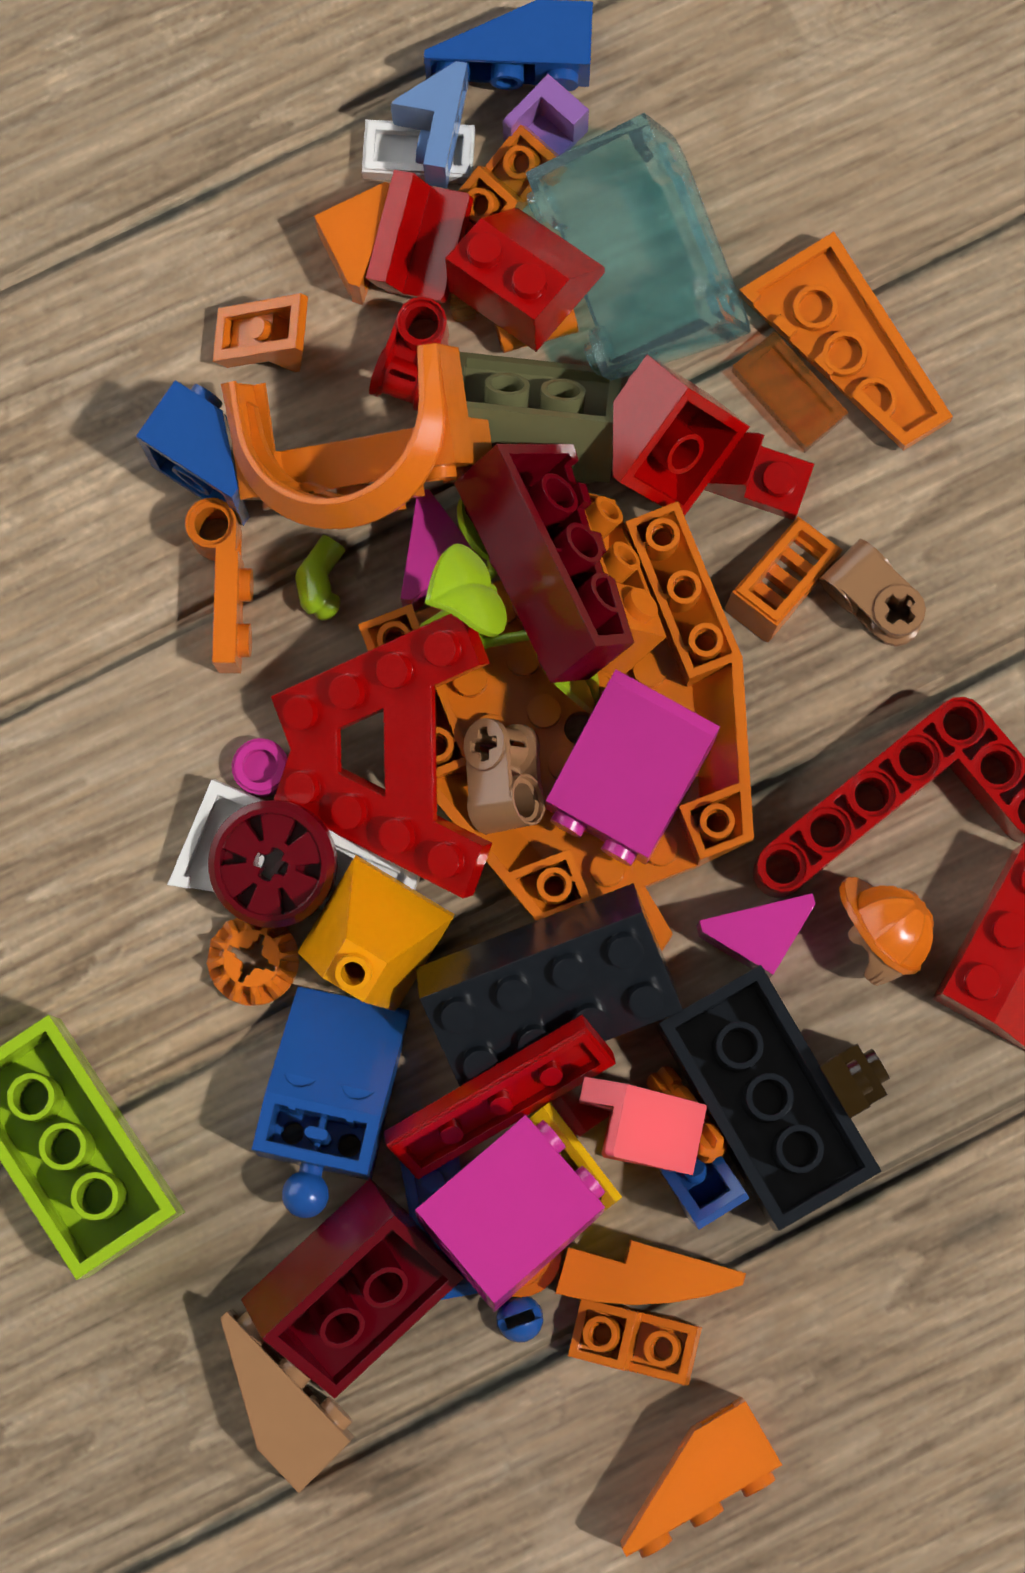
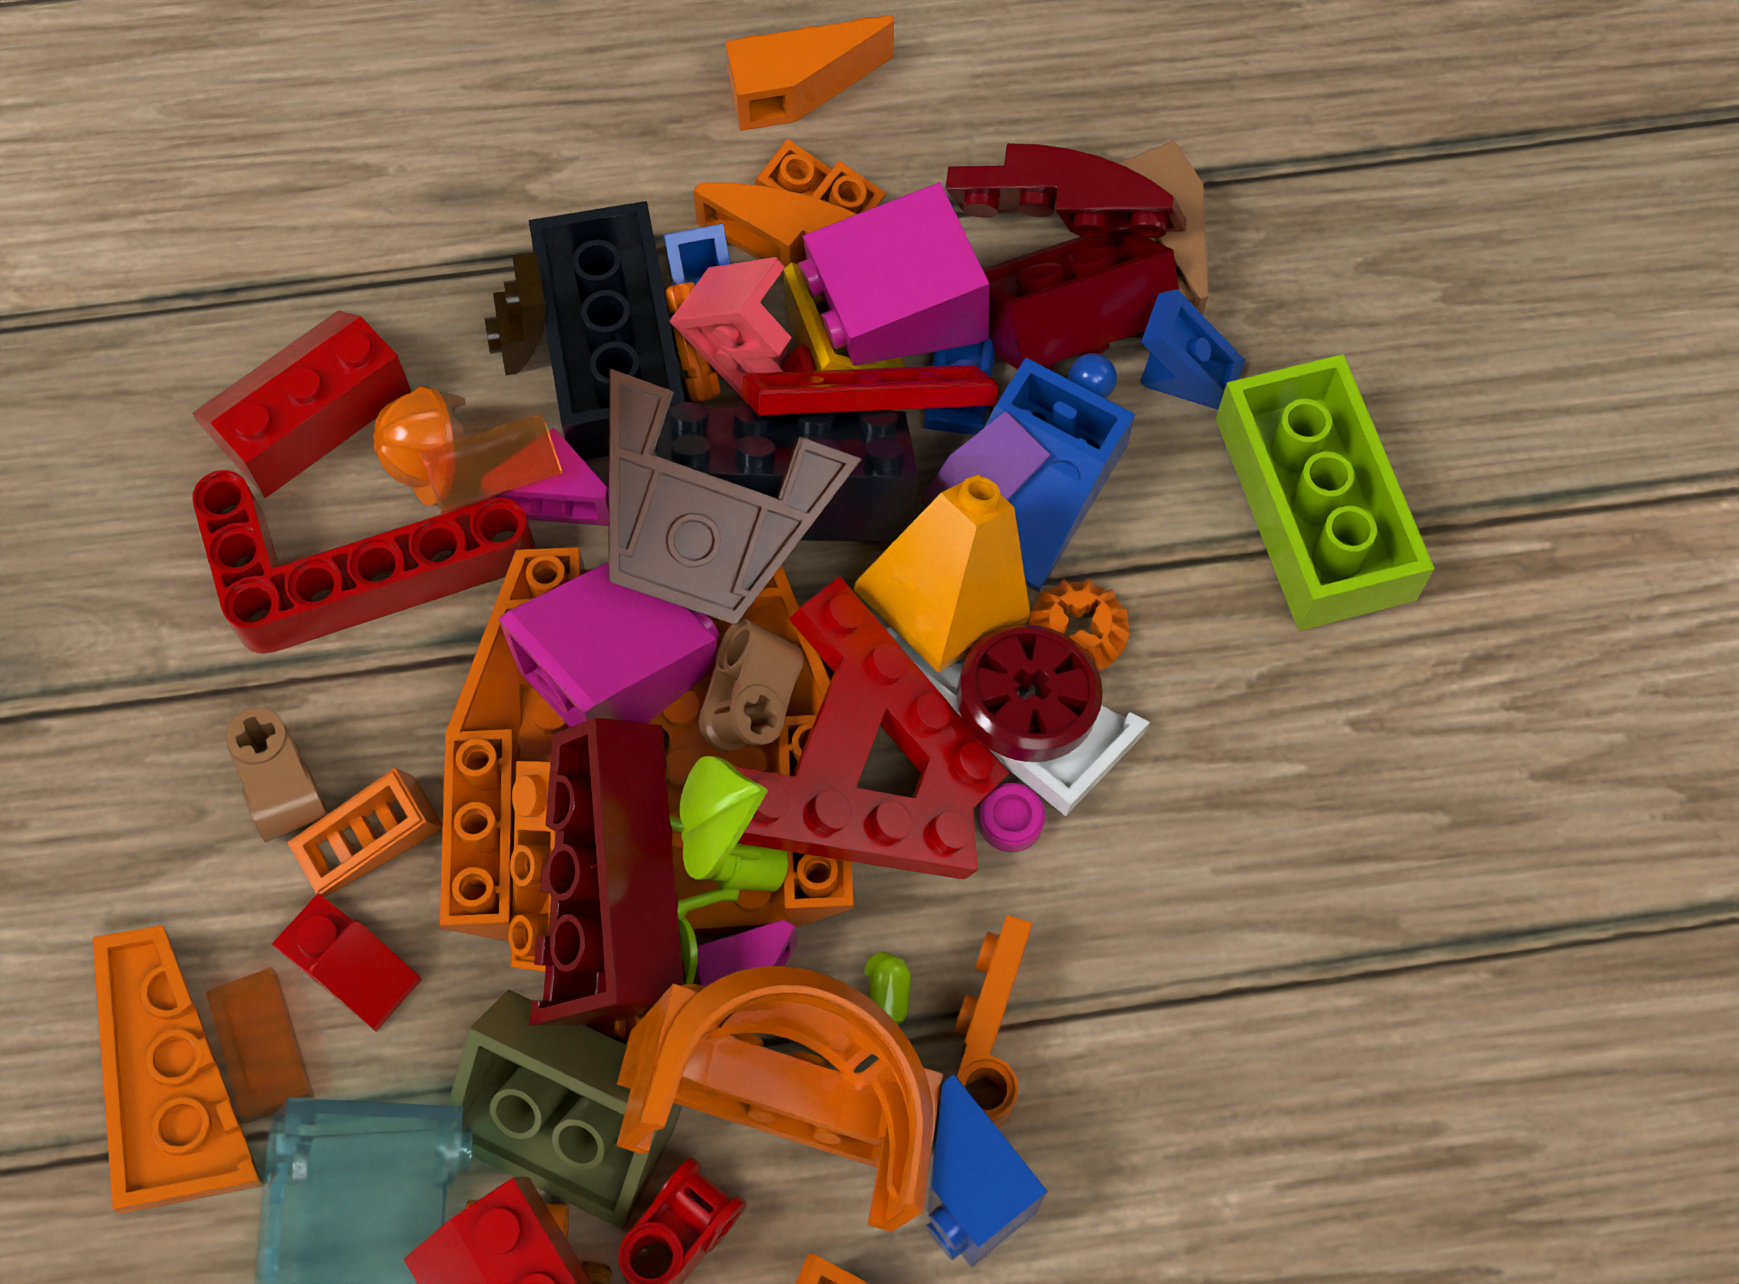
camera: 165 degrees left, 15 degrees down
red slope [613,354,750,516] -> none
none -> clear orange tile [420,413,563,514]
none -> reddish brown wing [608,369,861,625]
none -> medium lavender slope [920,411,1052,508]
none -> dark red slope [945,143,1187,239]
none -> blue slope [1141,289,1245,410]

